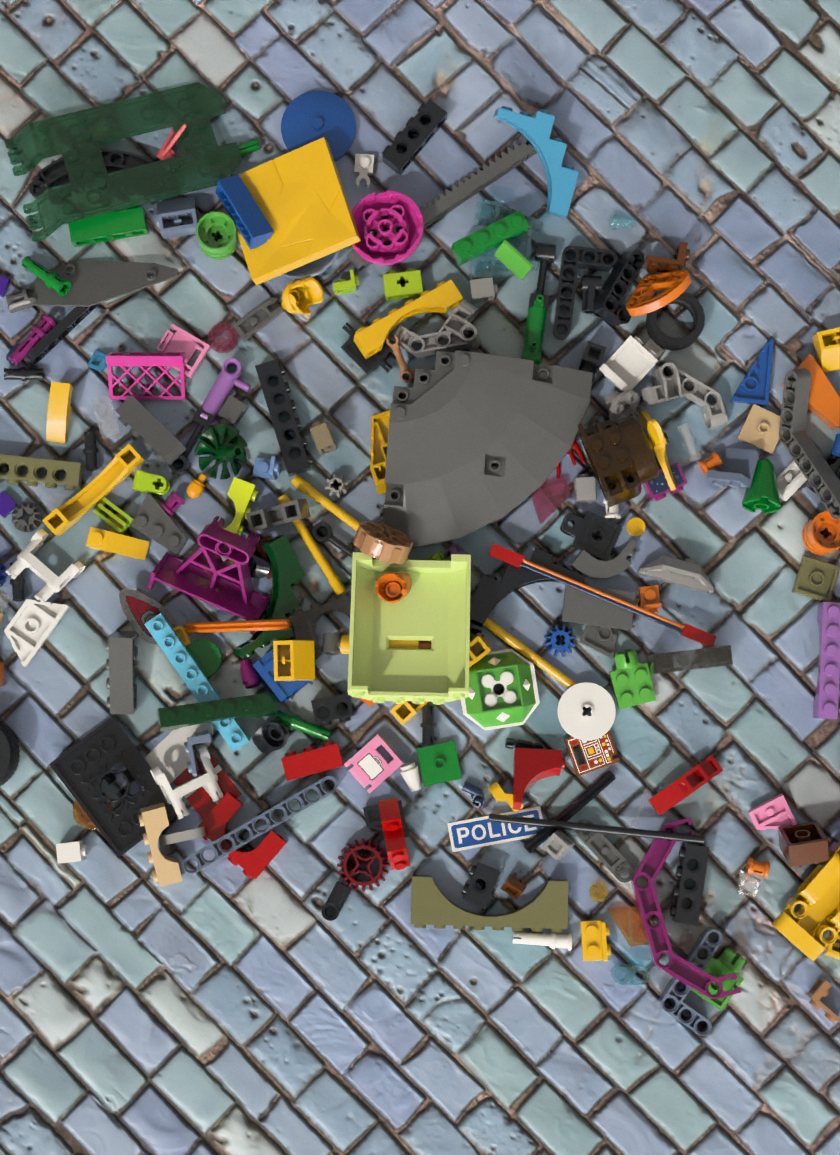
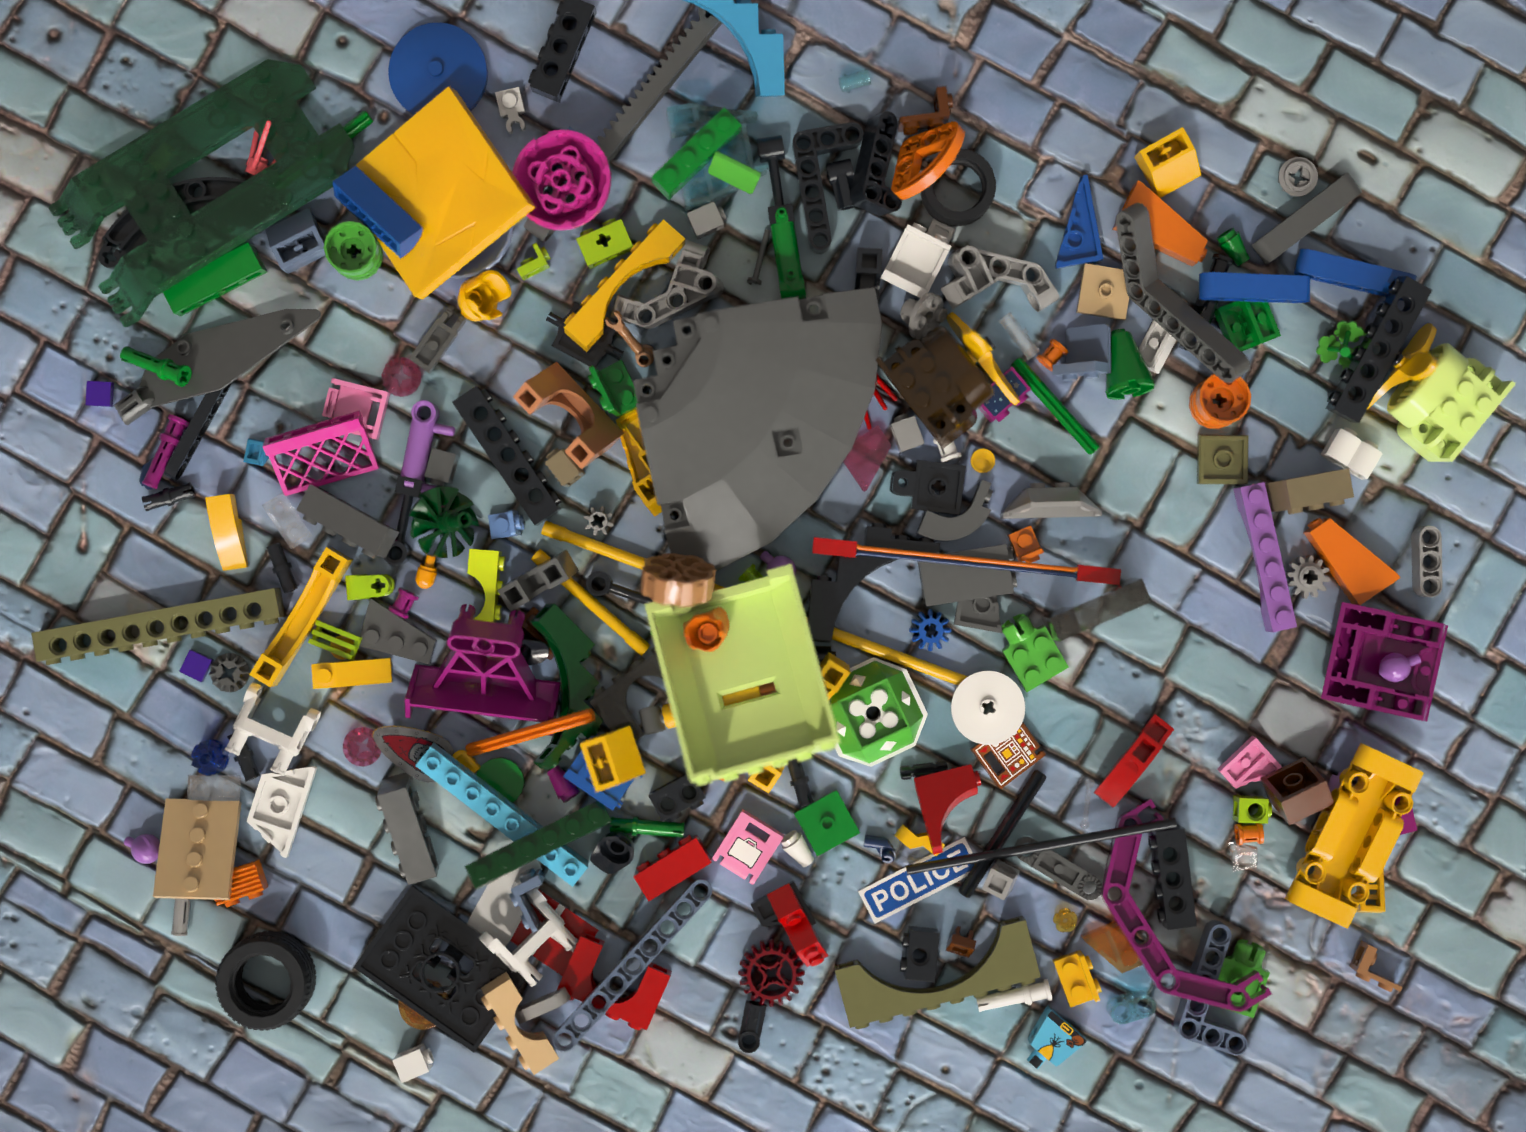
camera: 20 degrees left, 5 degrees up
none -> clear pink gear [343,727,381,767]
none -> nougat arch [513,362,624,469]
none -> green bracket [588,360,637,417]
none -> dark grey piece [747,229,771,285]
none -> green axle [1011,357,1099,455]
none -> medium azure torso [1027,1005,1087,1069]
none -> lime brick [1233,795,1272,824]

